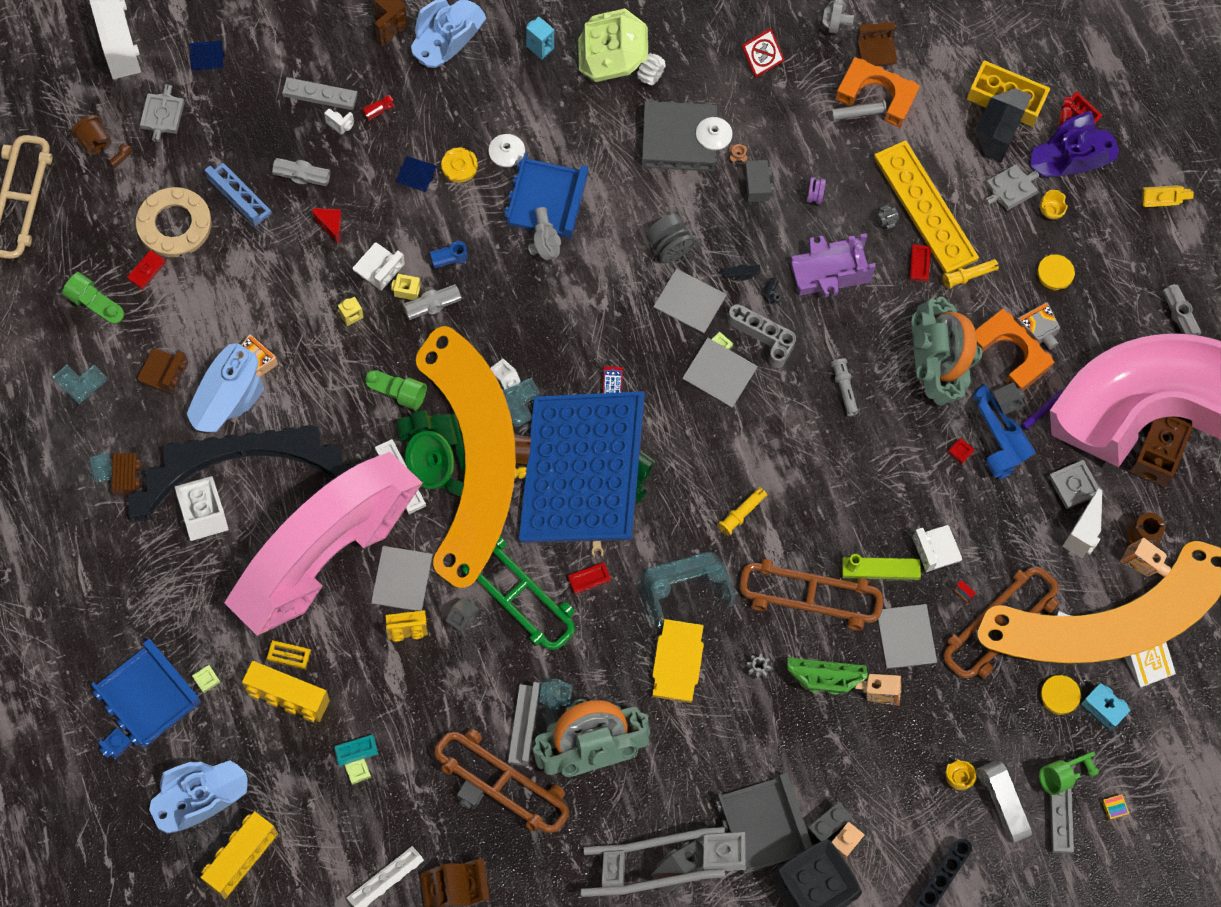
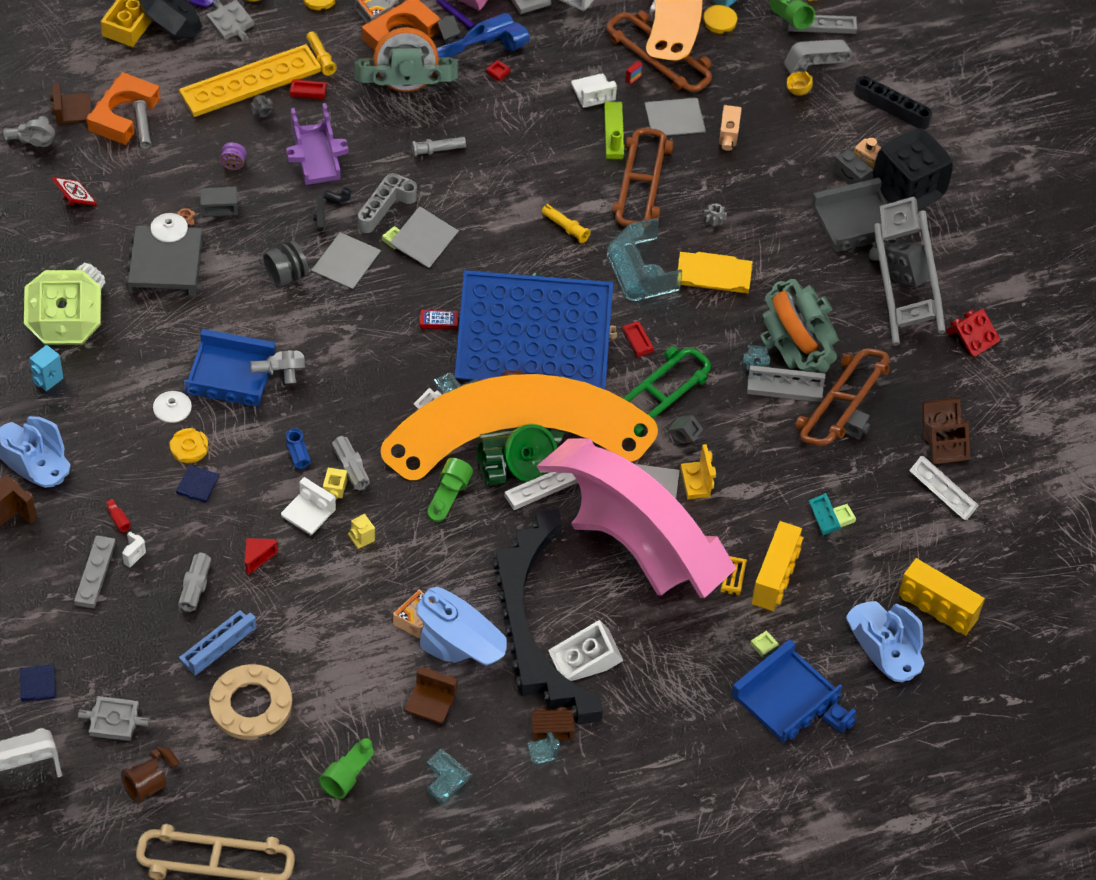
camera: 90 degrees left, 15 degrees down
red plate [127,250,166,290] -> none
bright green wedge [787,658,868,695] -> none

